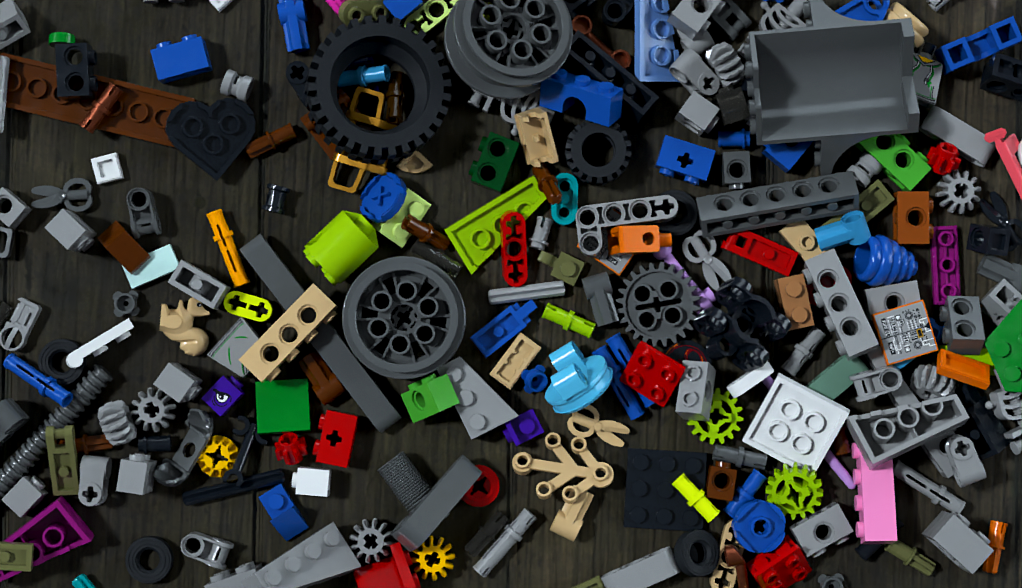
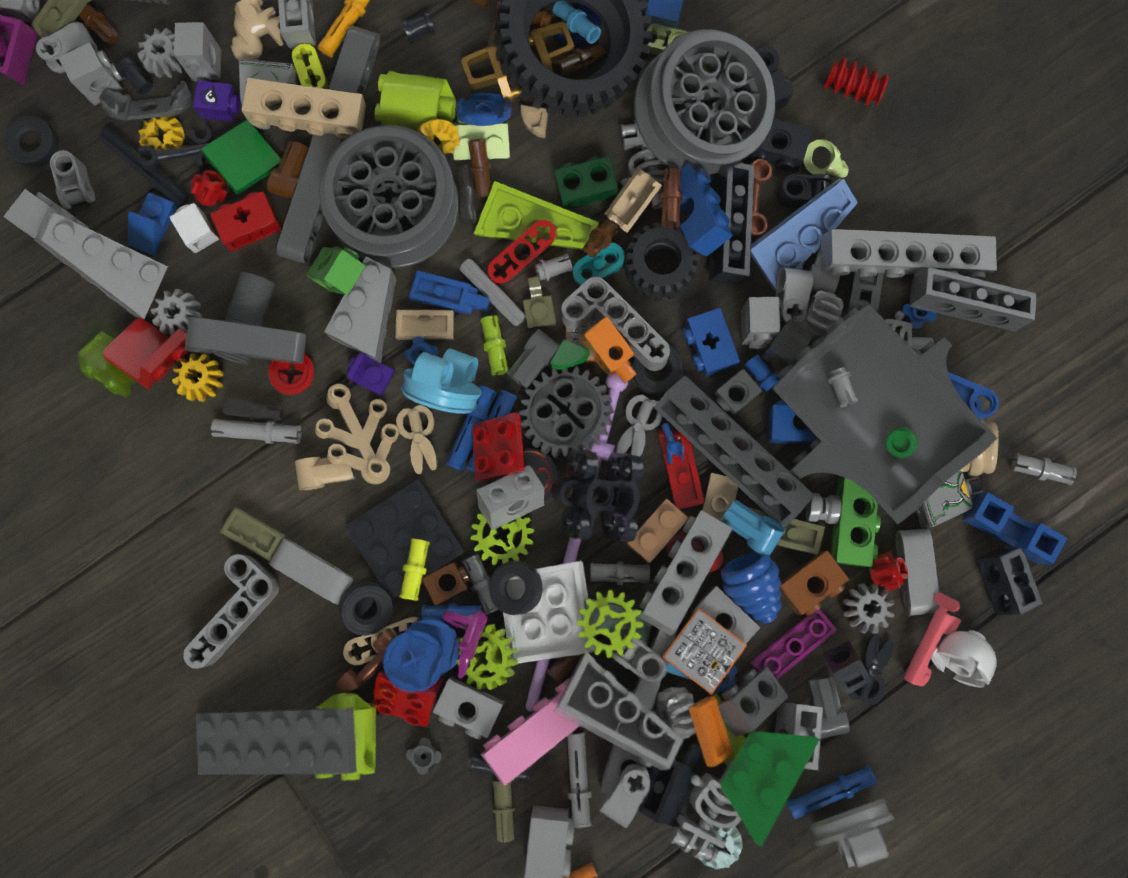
camera: 55 degrees right, 5 degrees down
light grey gear [97,400,137,446] -> none
white beam [726,360,774,398] -> none
none -> blue tile [383,630,445,693]
none -> yellow gear [416,119,460,156]
none -> magenta piece [442,611,487,678]
none -> black tyre [489,561,543,615]
none -> green tile [550,340,590,370]
none -> lime gear [576,590,643,658]
none -> copper pin [660,168,683,229]
none -> blue hand [662,423,684,464]
none -> light grey pin [827,368,858,408]
none -> green tile [886,426,918,458]

